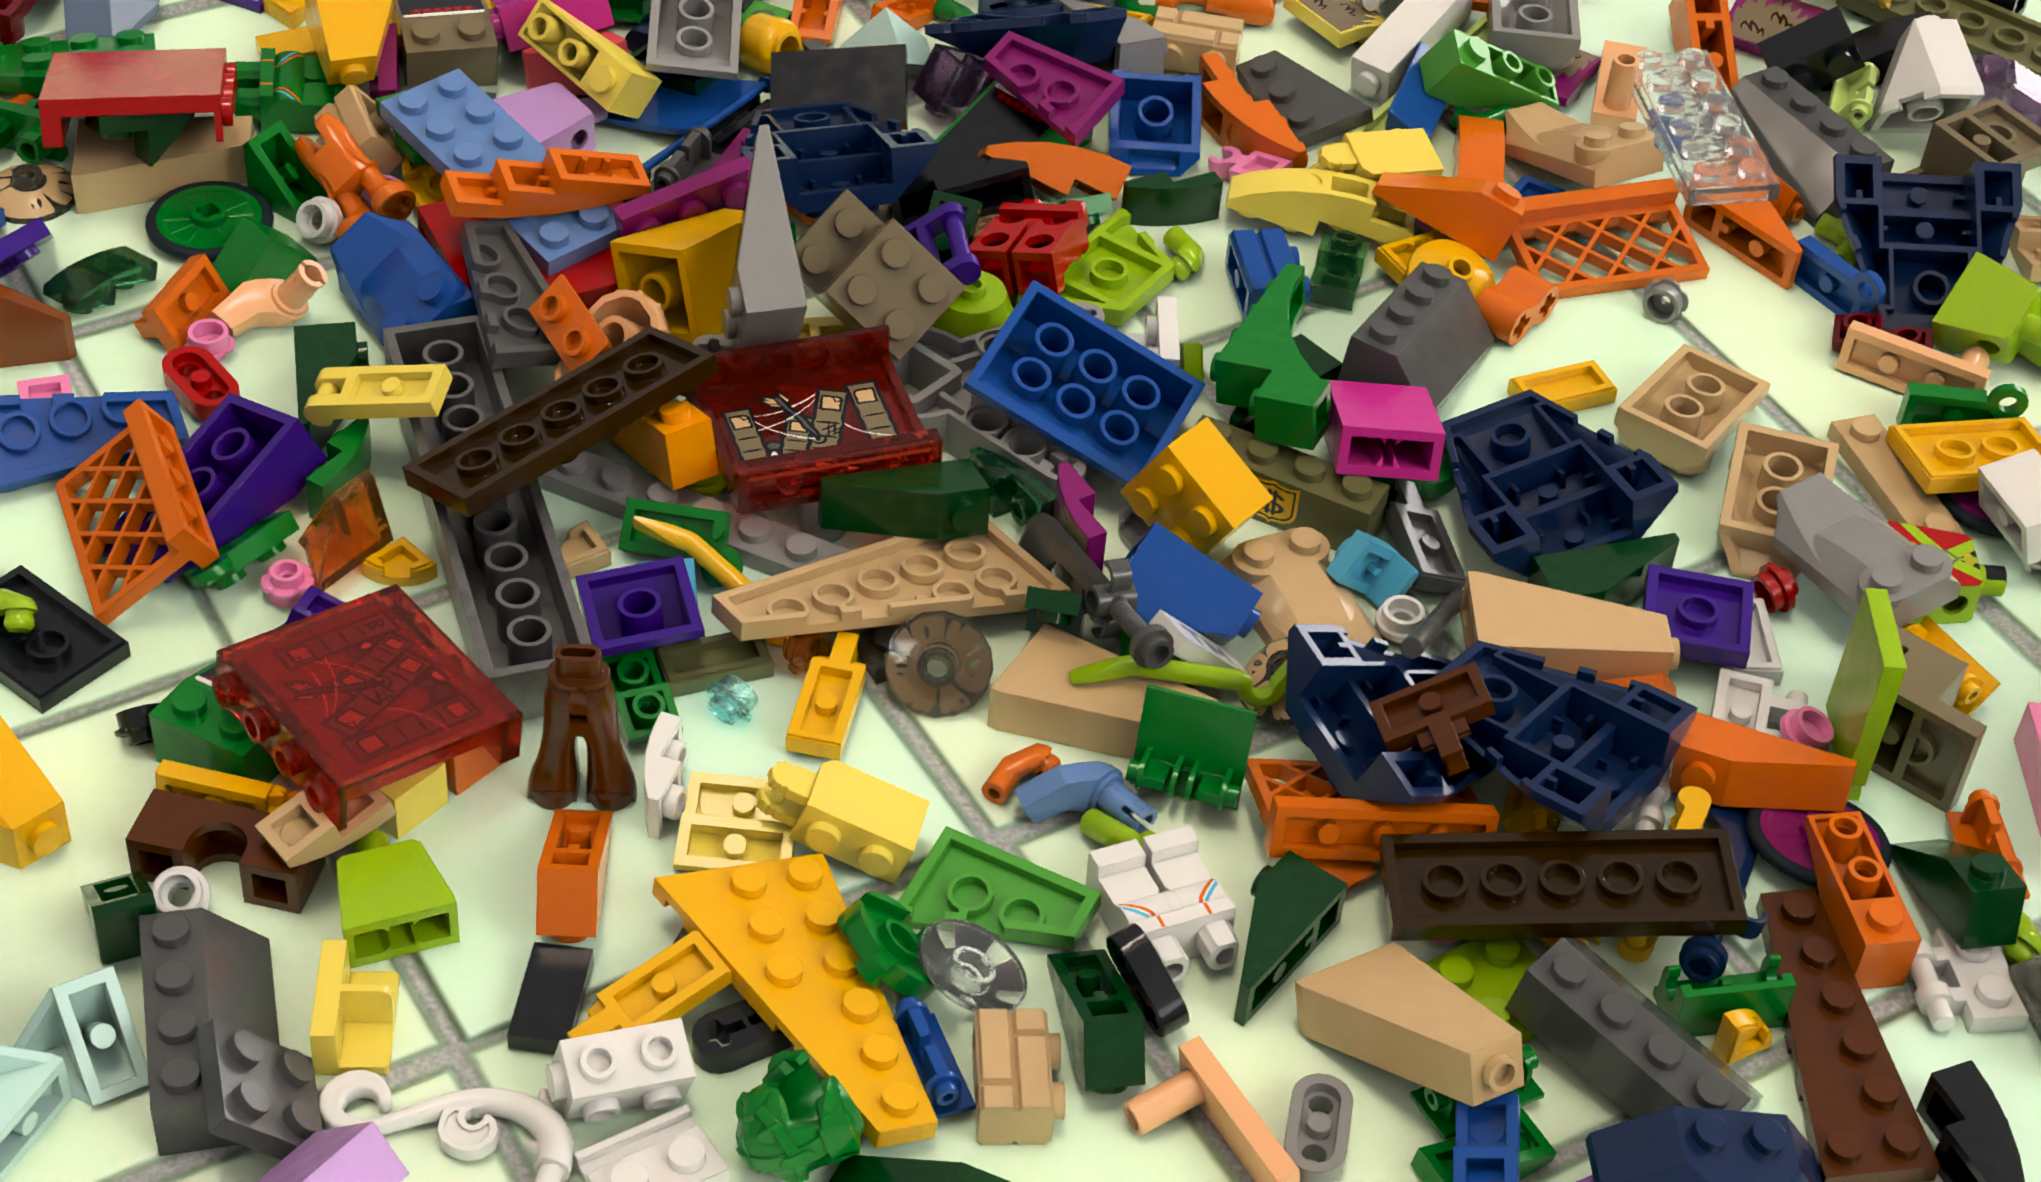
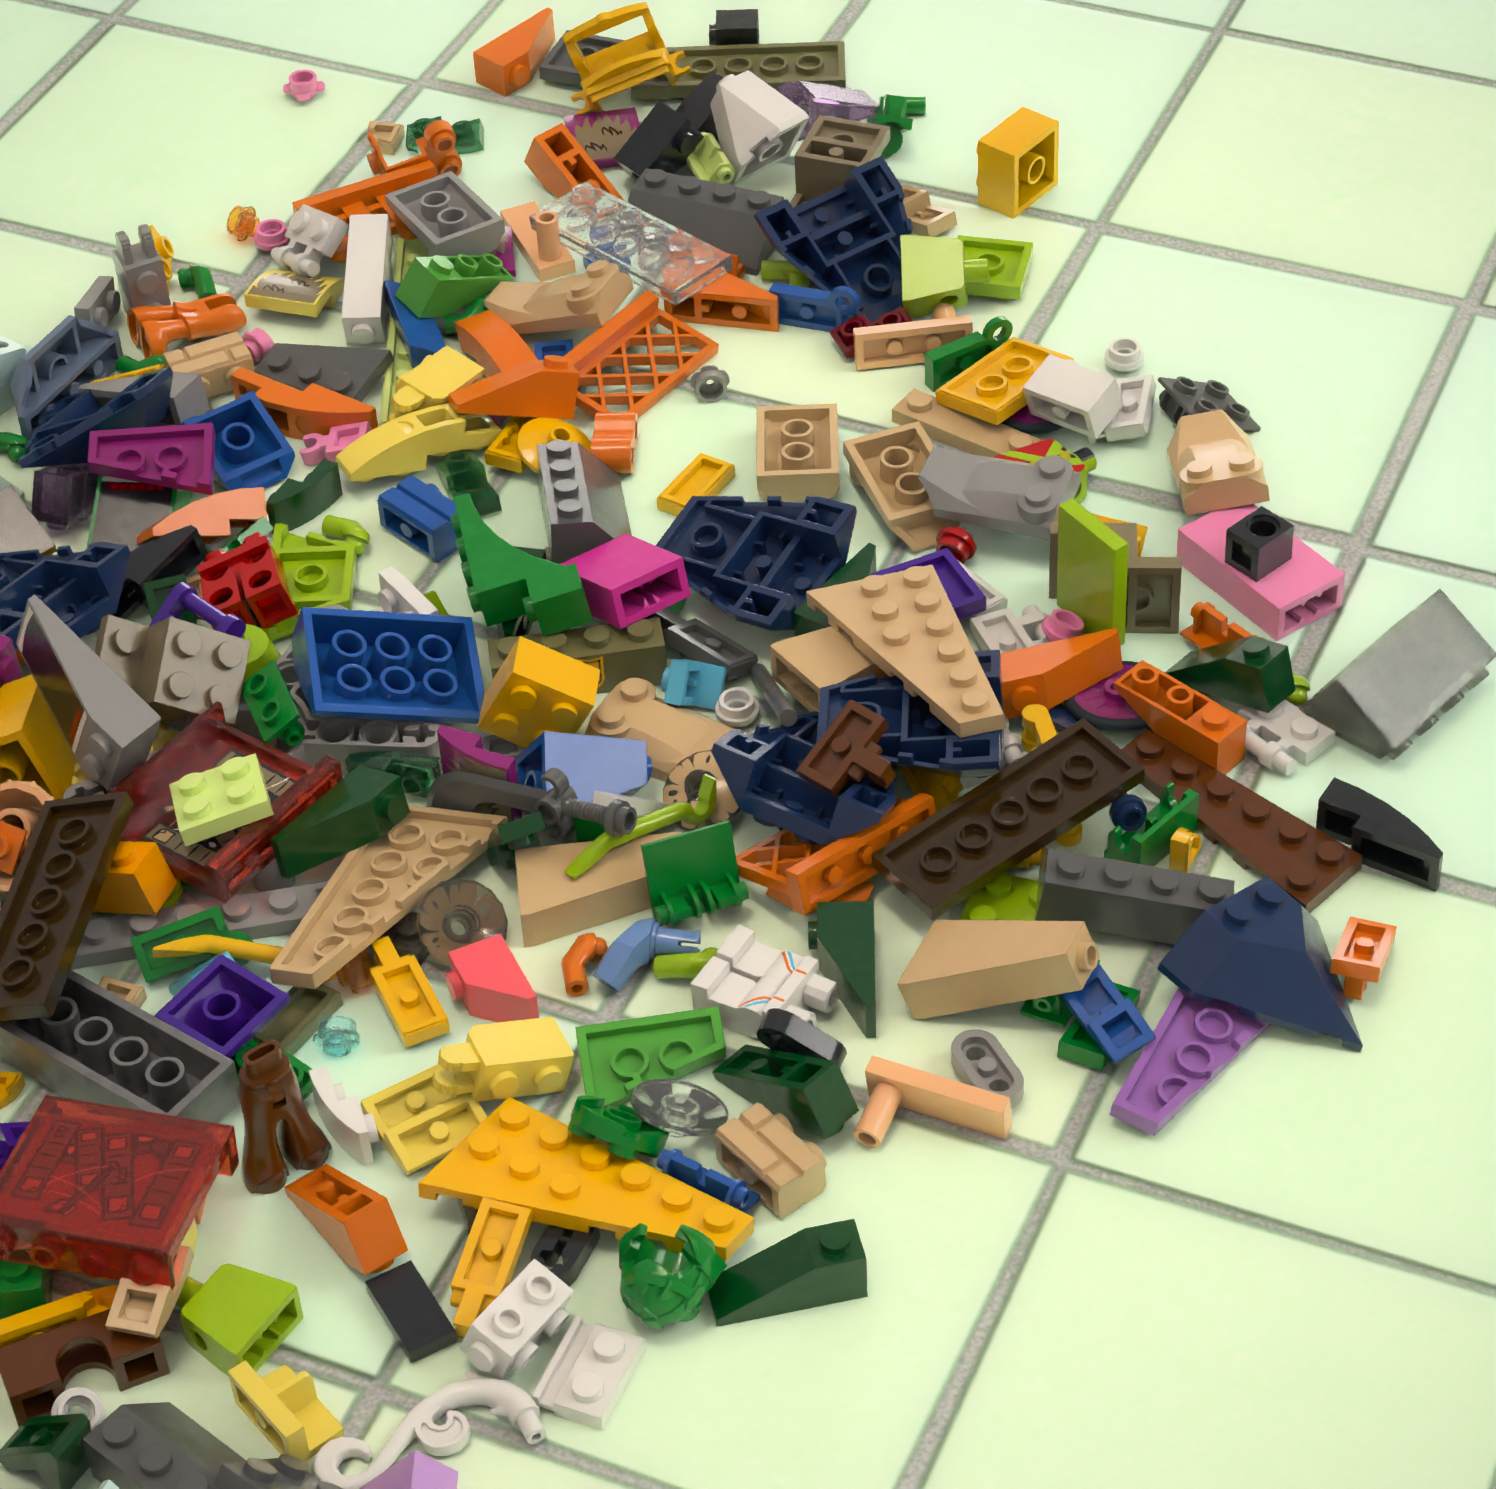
camera: 30 degrees left, 0 degrees up
none -> yellowish green plate [169,753,274,846]
none -> bright pink plate [241,328,274,364]
none -> green hinge [241,660,305,746]
none -> coral slope [445,933,539,1022]
none -> tan wing [806,565,1005,738]

